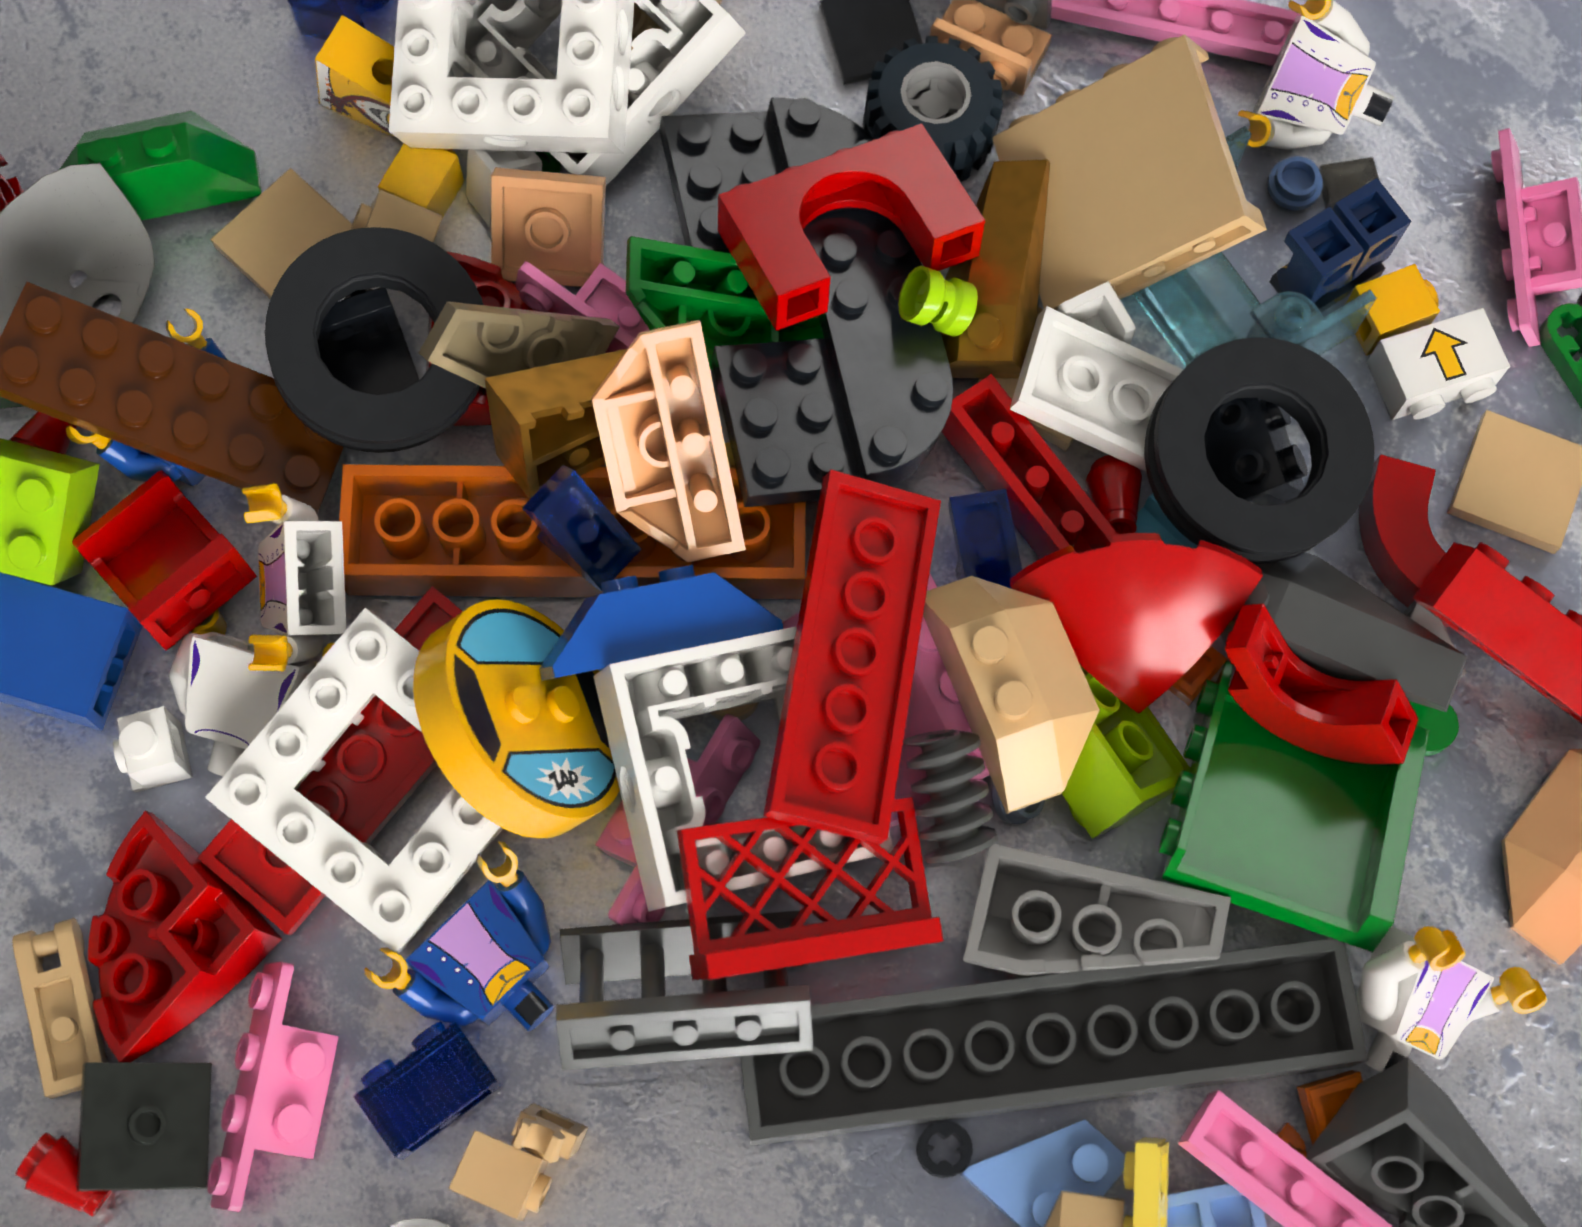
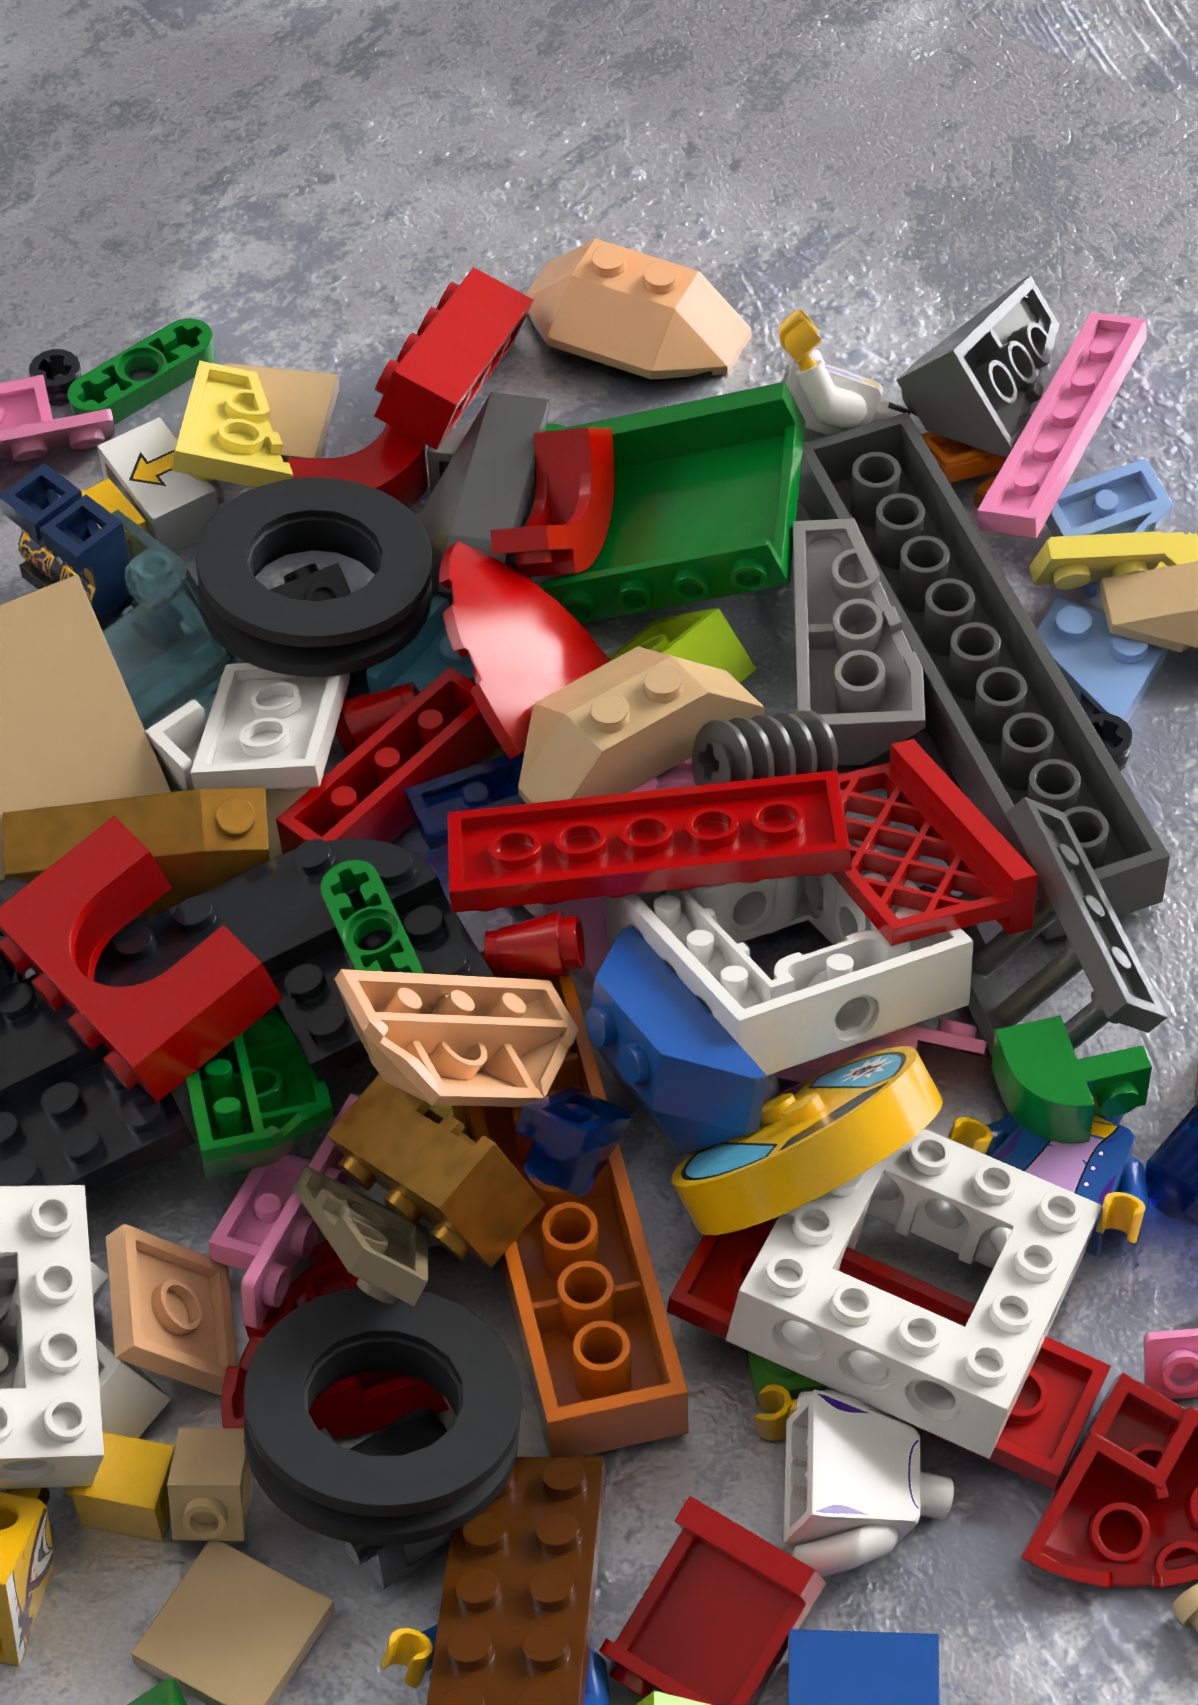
camera: 100 degrees left, 20 degrees down
white brick [113,706,193,793] -> none
white torso [242,484,346,672] -> none
lime wheel [898,265,978,337] -> none
none -> light yellow wing [171,361,293,488]
none -> green beam [320,860,424,974]
none -> red cone [484,910,586,977]
none -> green brick [991,1015,1152,1144]

